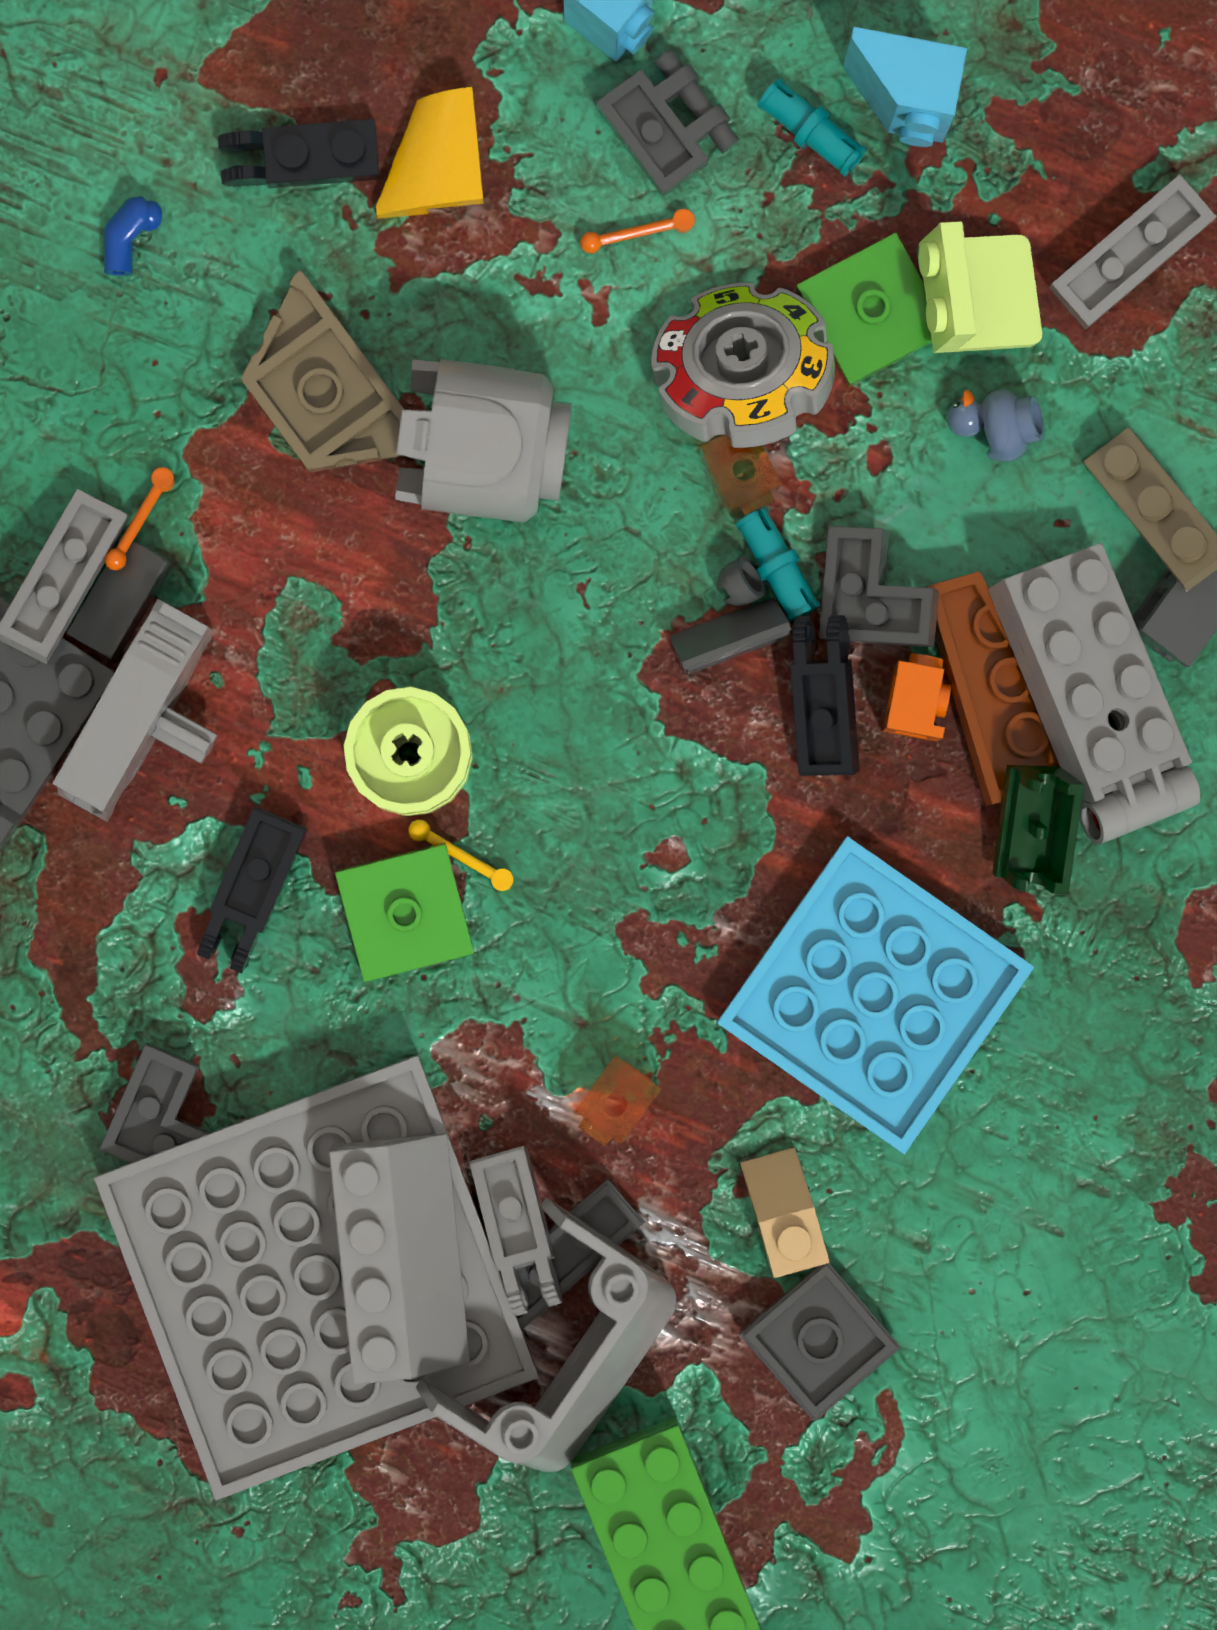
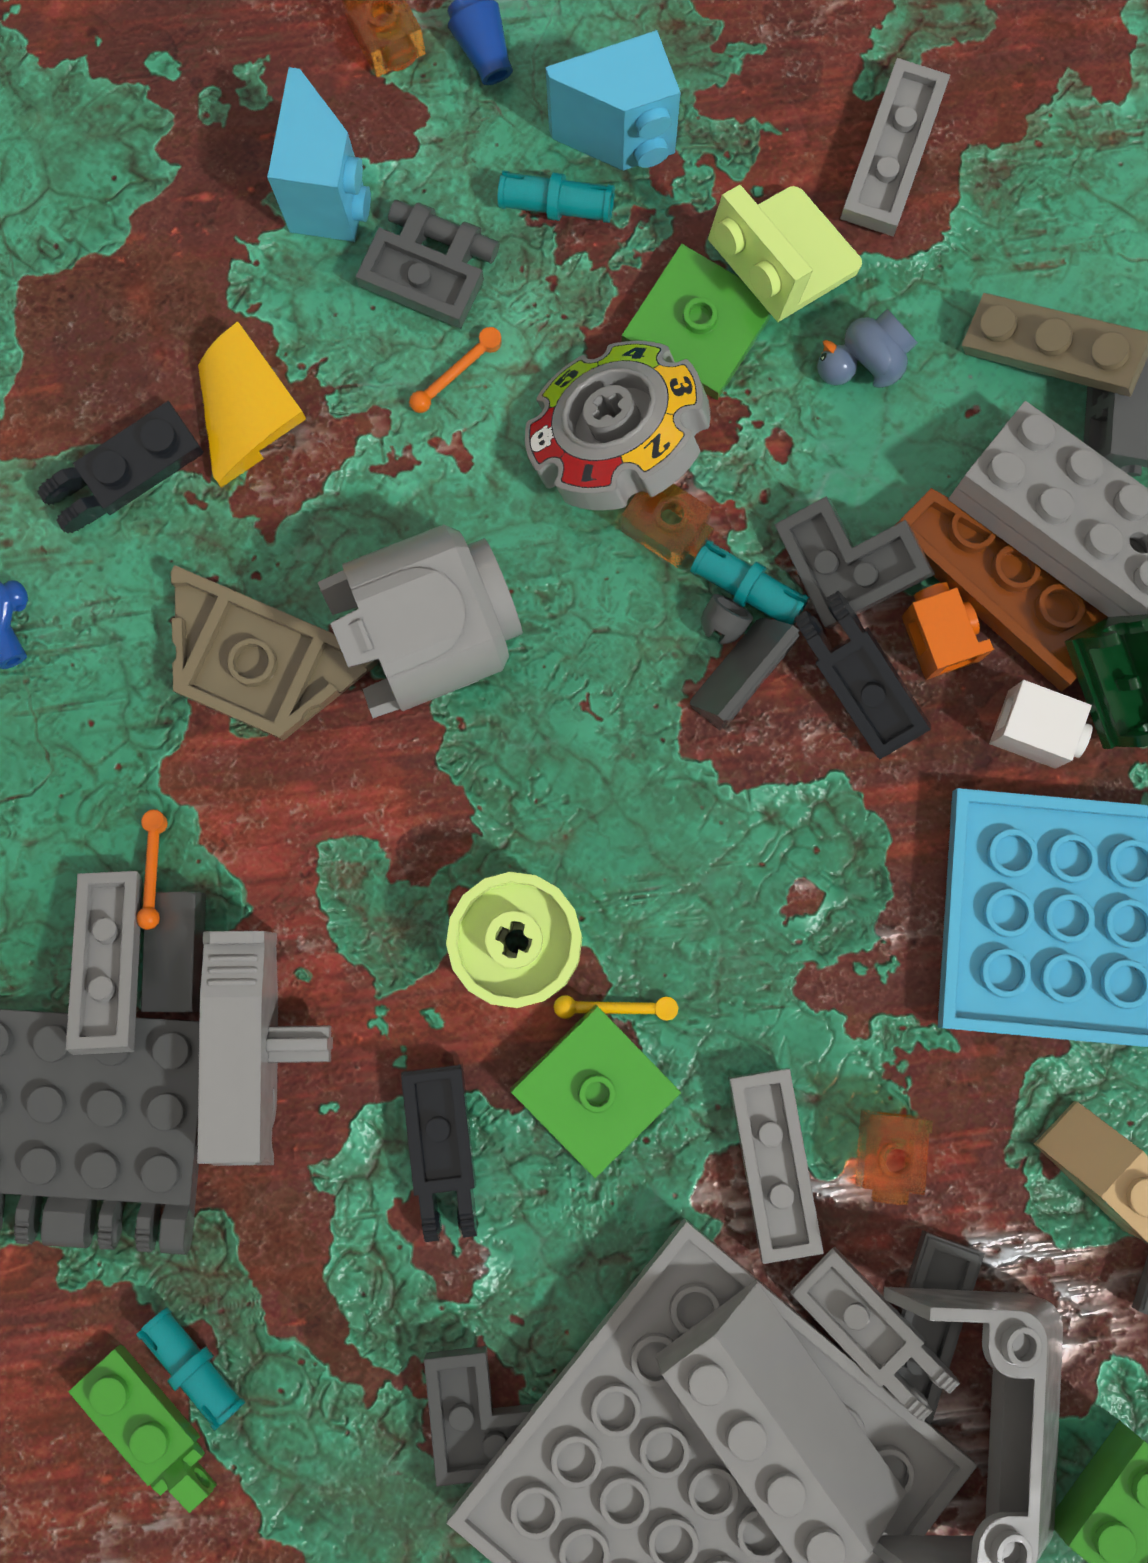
camera: 15 degrees left, 5 degrees down
none -> light grey plate [728,1068,824,1264]
none -> white brick [989,680,1093,769]

